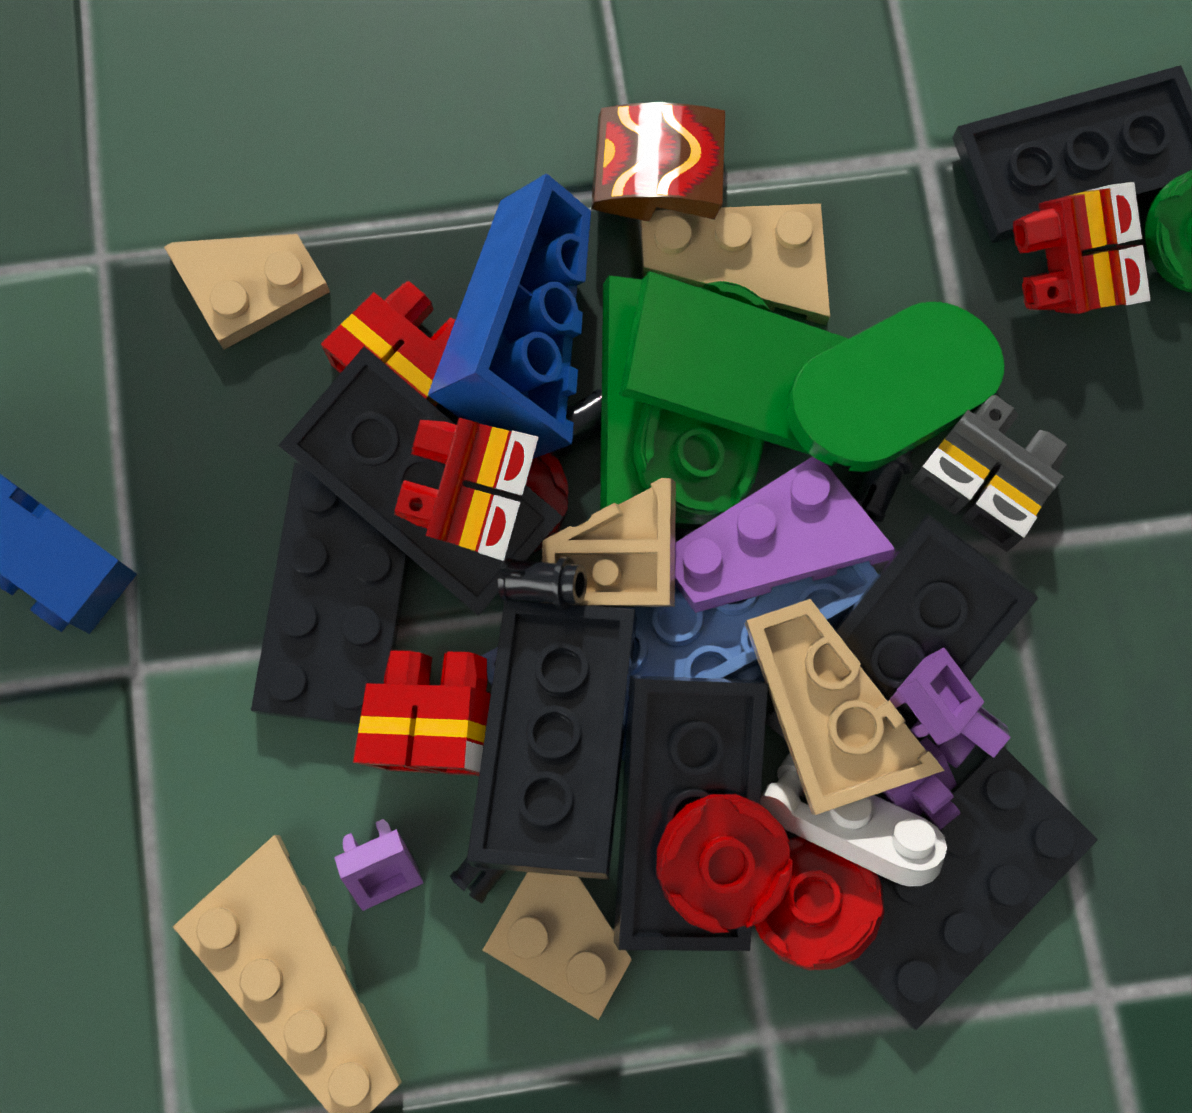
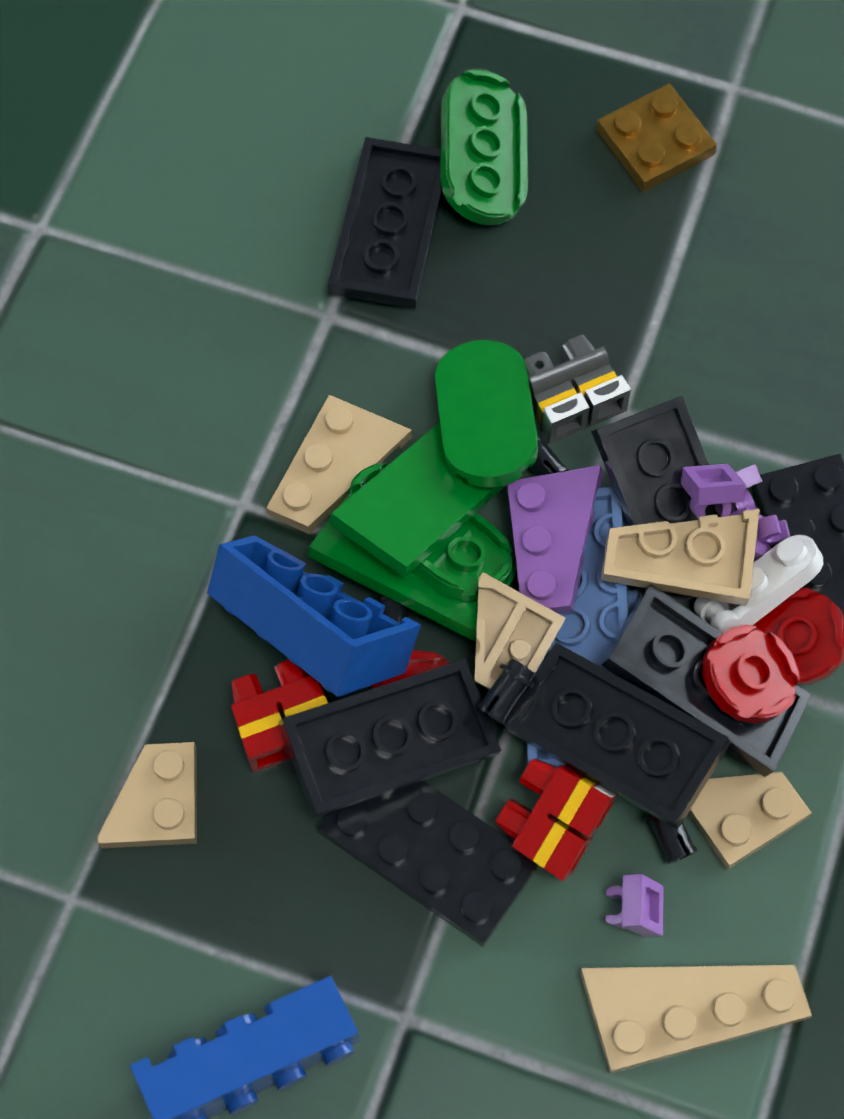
camera: 60 degrees left, 10 degrees down
red hips [394,418,539,561] -> none
slope [591,102,725,222] -> none
red hips [1013,182,1151,314] -> none

